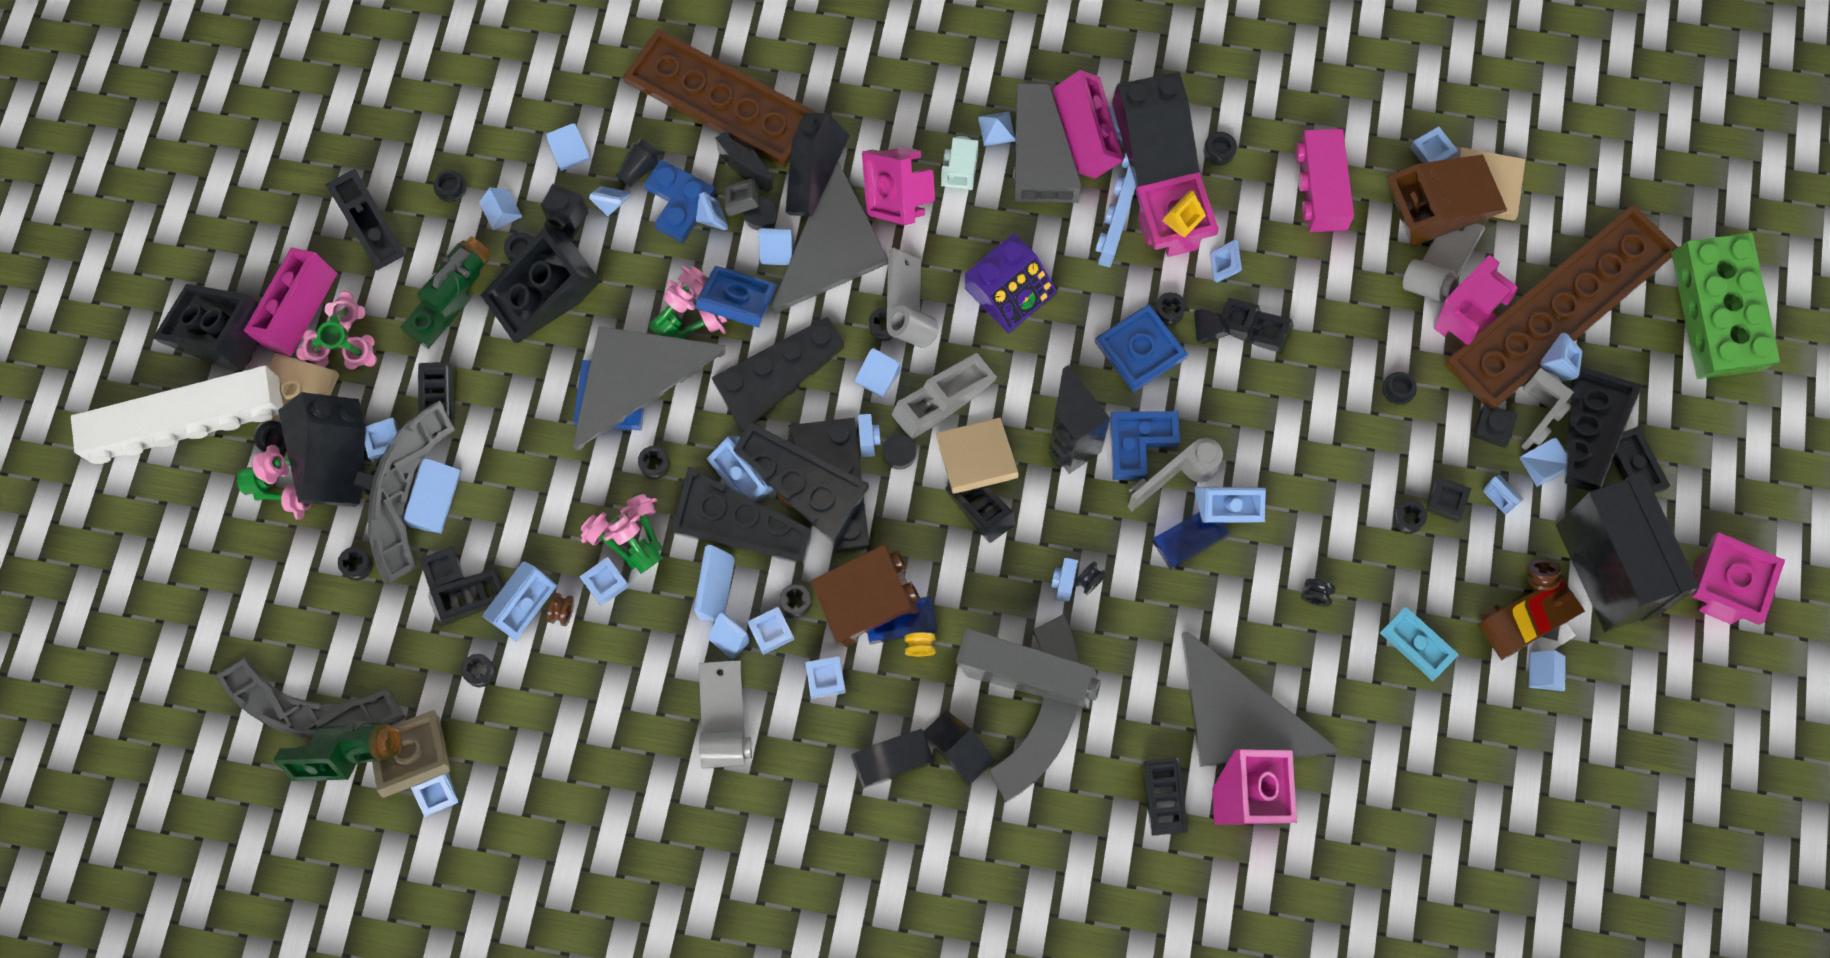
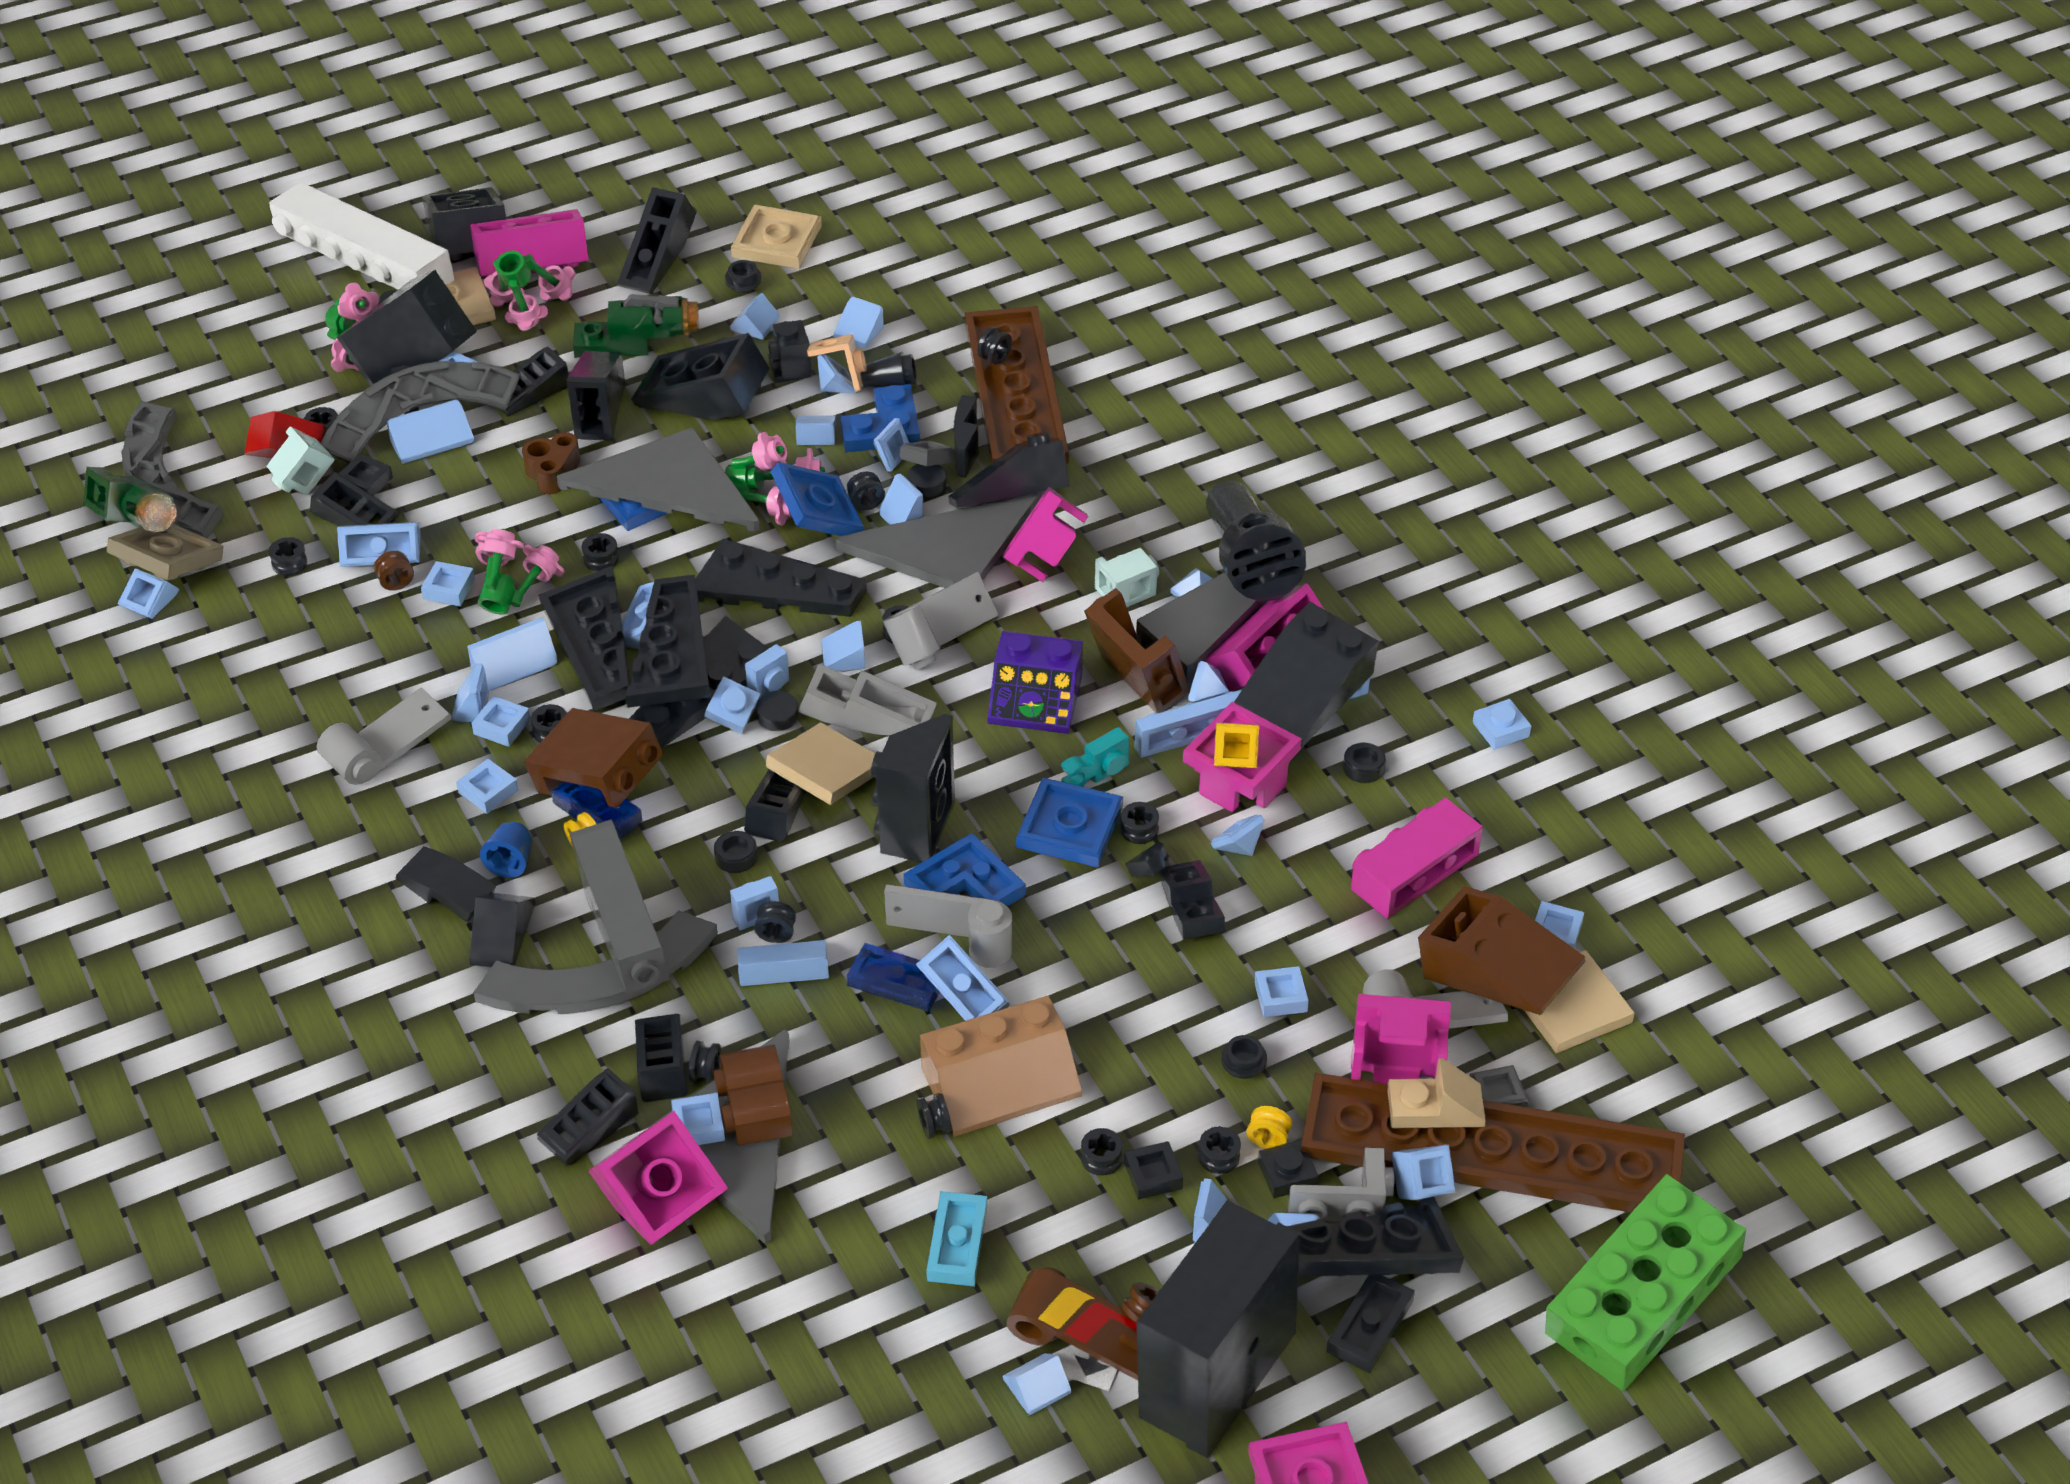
camera: 50 degrees right, 25 degrees down
none -> red slope [244,411,326,458]
none -> light aqua brick [266,426,335,496]
none -> blue hat [480,822,533,878]
none -> reddish brown piece [522,432,580,495]
none -> black slope [567,351,625,441]
none -> black slope [635,1013,687,1102]
none -> light blue plate [671,1093,725,1145]
none -> black bush [689,1040,721,1084]
none -> light blue plate [704,676,761,734]
none -> reddish brown brick [713,1044,793,1146]
none -> black tile [714,831,758,873]
none -> tan tile [731,205,822,269]
none -> light blue slope [737,940,829,986]
none -> light blue slope [795,416,836,445]
none -> light nougat bracket [807,334,867,392]
none -> black bush [846,471,885,510]
none -> medium nougat slope [920,995,1082,1137]
none -> black bush [977,327,1012,365]
none -> teal plate [1061,727,1129,787]
none -> reddish brown panel [1084,588,1190,713]
none -> light blue slope [1188,661,1229,702]
none -> black bush [1198,1126,1241,1174]
none -> black piece [1206,480,1306,602]
none -> yellow bush [1246,1106,1292,1149]
none -> light blue plate [1254,966,1308,1018]
none -> tan slope [1387,1058,1486,1128]
none -> dark grey tile [1470,1065,1528,1107]
none -> light blue plate [1473,699,1531,750]

